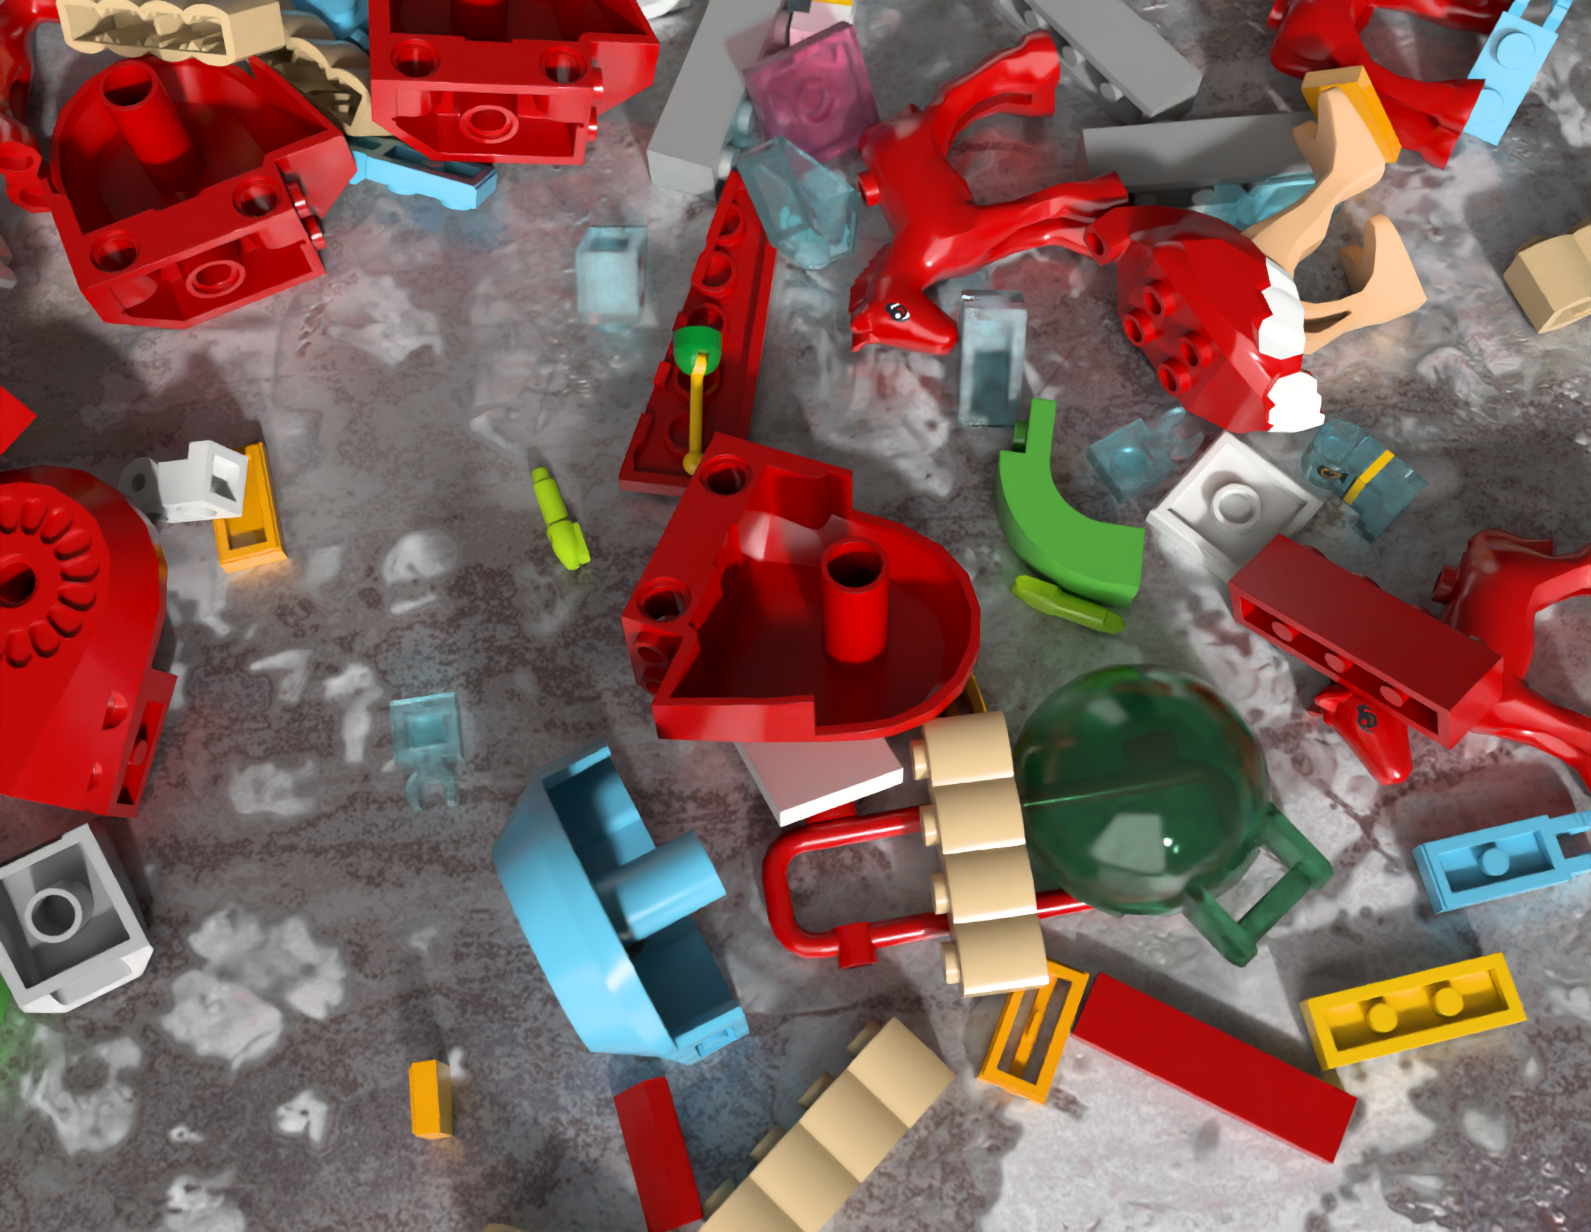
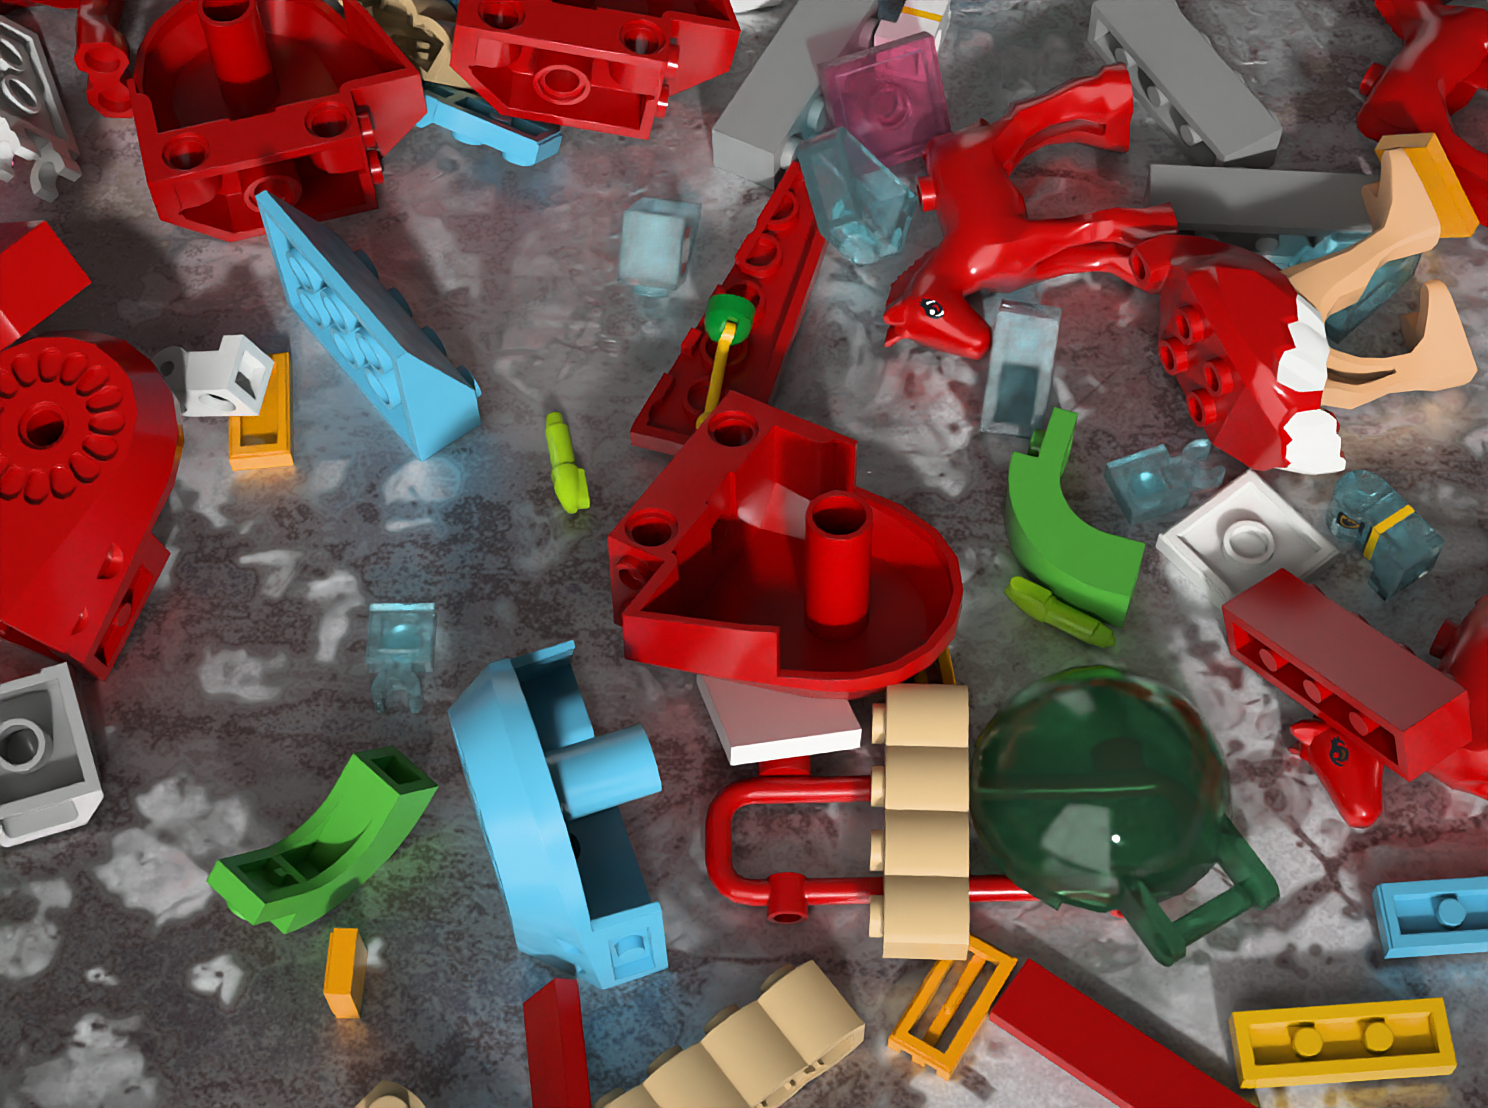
camera: 10 degrees right, 10 degrees down
none -> bright green arch [206,745,439,934]
none -> medium azure slope [255,190,482,463]

